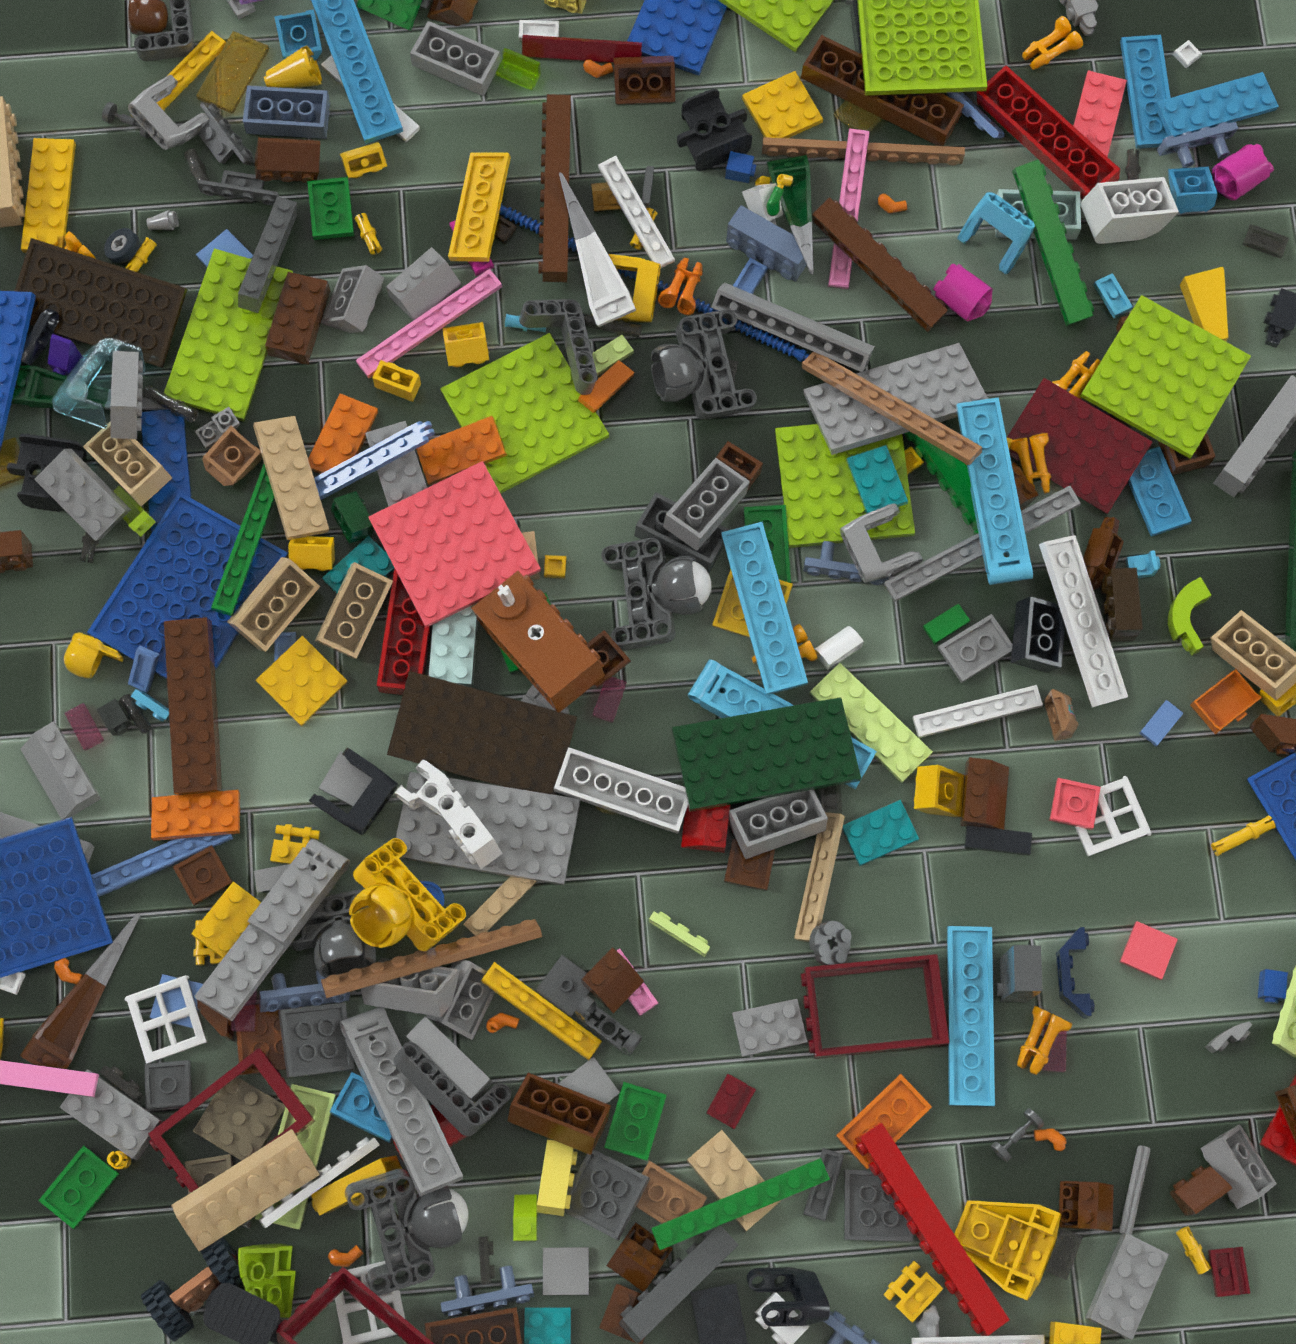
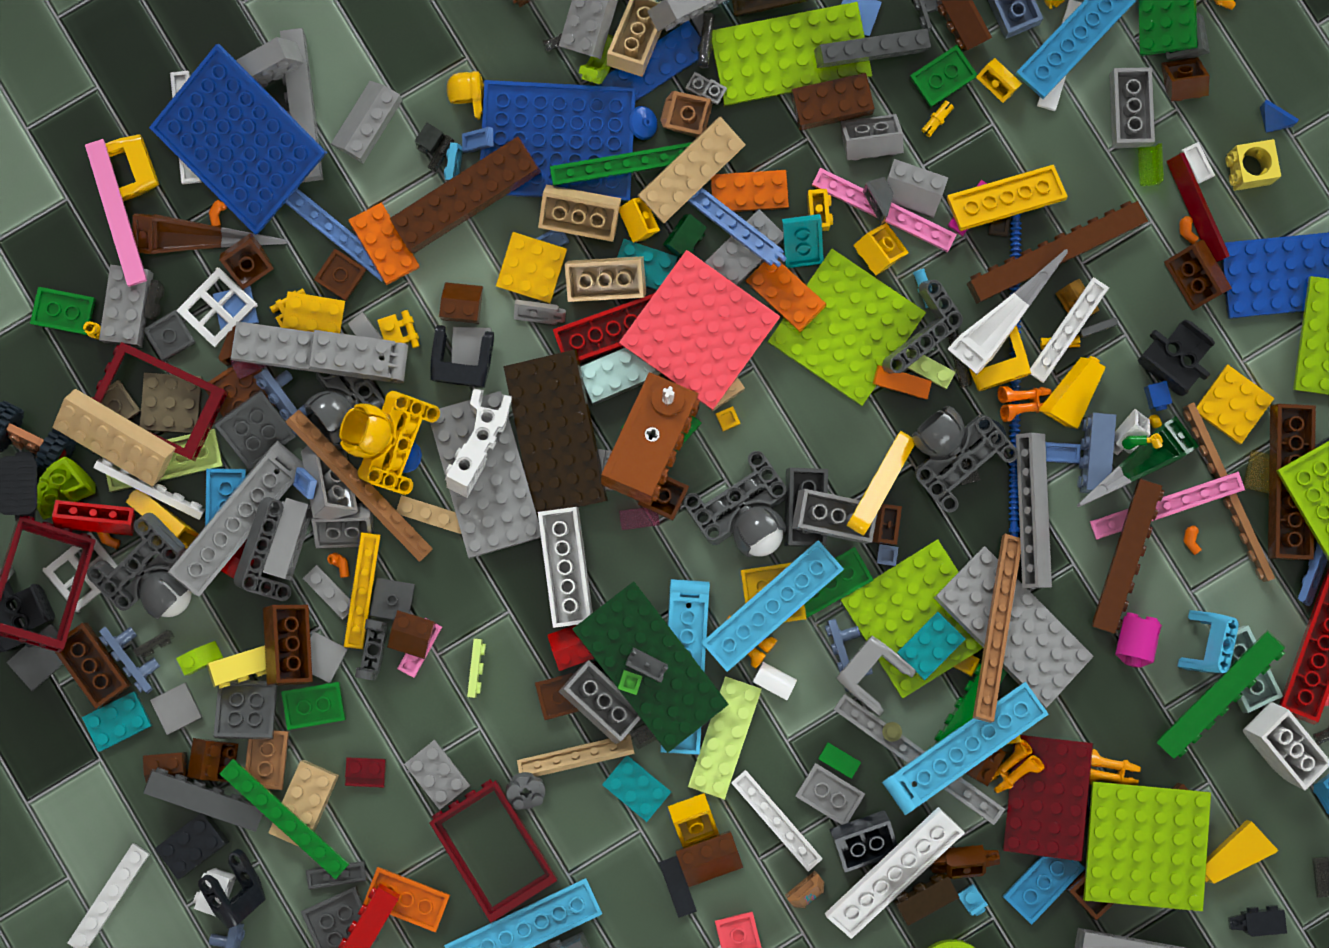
camera: 65 degrees right, 10 degrees up
clear pink tile [64,703,105,751] -> none
medium azure plate [1093,273,1133,319] -> none
none -> red brick [52,500,136,536]
none -> reddish brown slope [219,233,274,290]
none -> medium blue tile [293,467,317,499]
none -> light grey plate [303,565,351,620]
none -> reddish brown slope [439,282,483,324]
none -> light grey hinge [514,300,566,325]
none -> bright green plate [617,670,643,695]
none -> dark grey hinge [624,647,668,683]
none -> blue piece [629,106,657,140]
none -> teal plate [782,214,824,268]
none -> yellow beam [846,431,915,536]
none -> dark grey slope [863,177,894,224]
none -> sand blue plate [876,544,899,566]
none -> olive plate [882,722,902,742]
none -> yellow slope [1039,356,1106,429]

